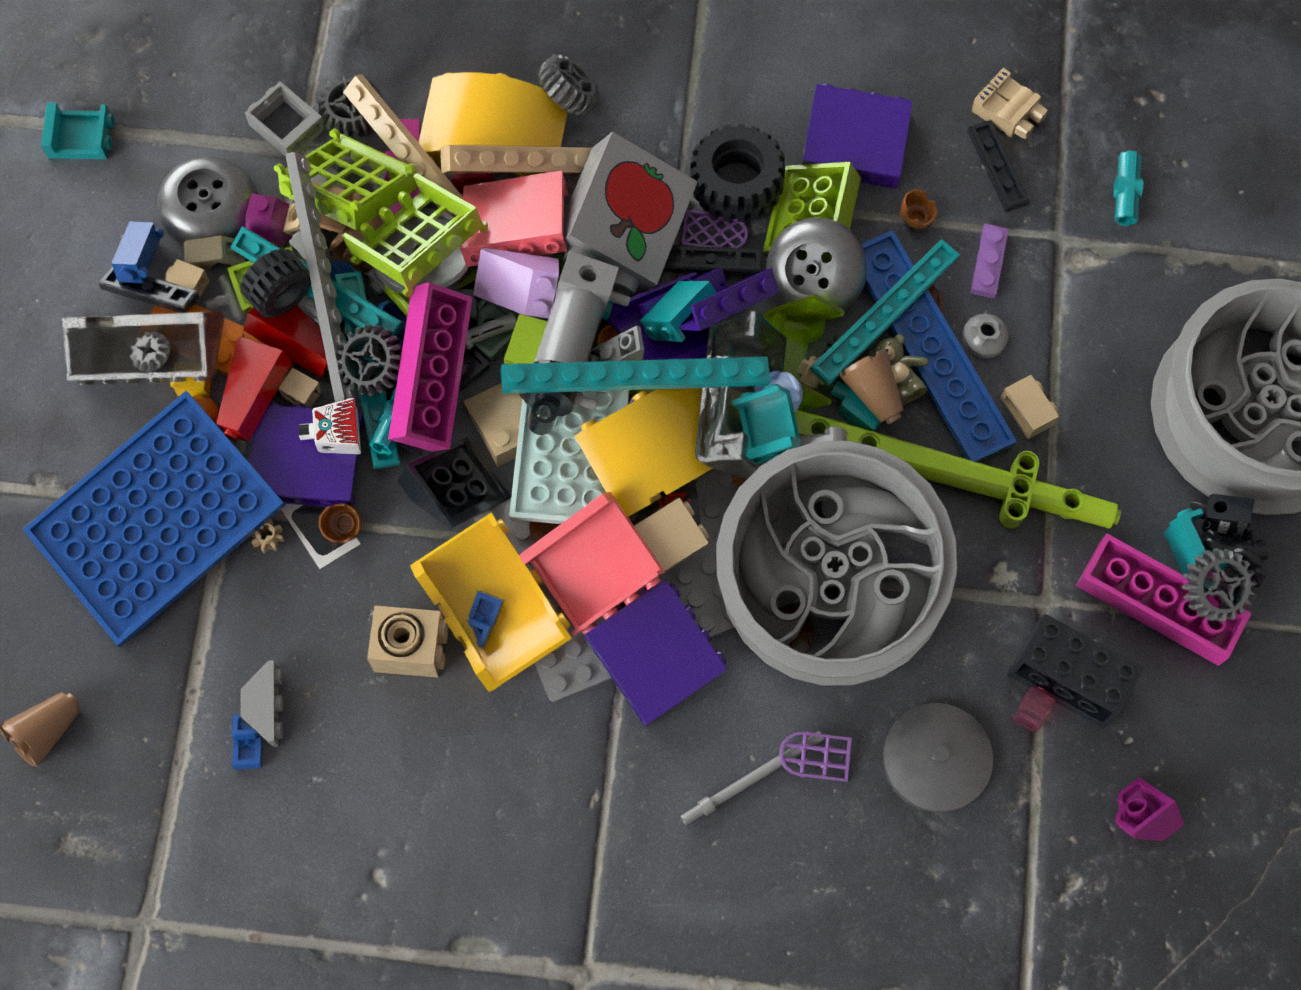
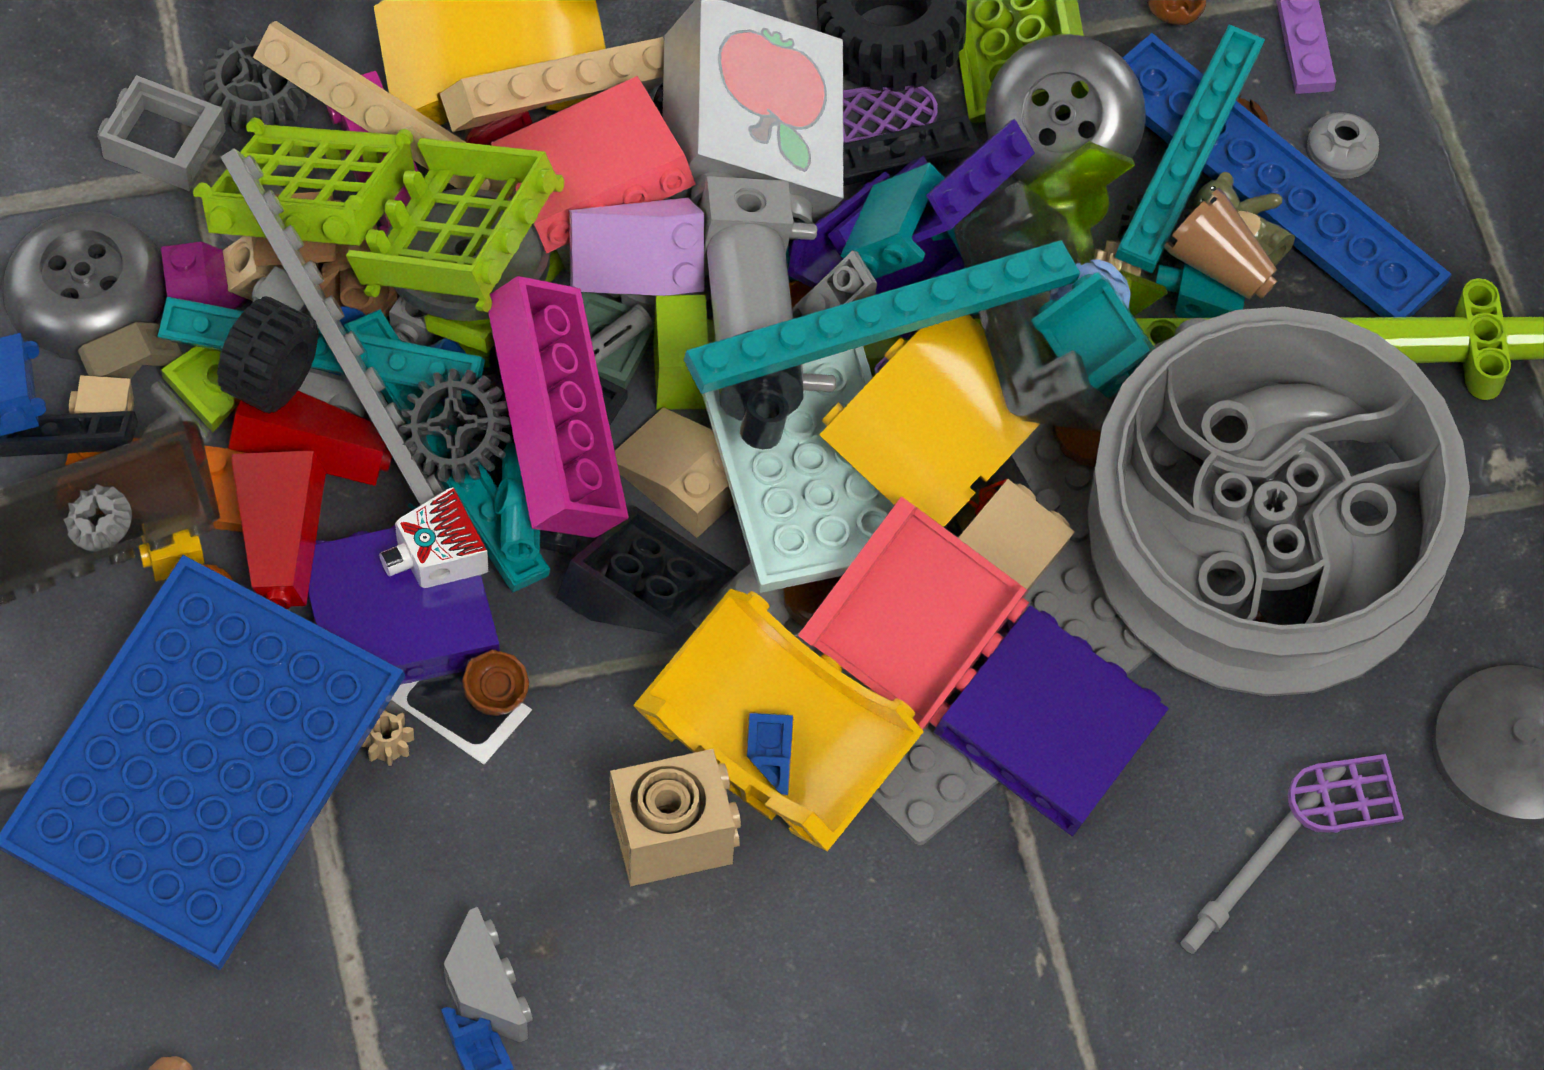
camera: 20 degrees left, 10 degrees down
tan brick [278,368,322,409] -> none
tan piece [1000,375,1059,439] -> none

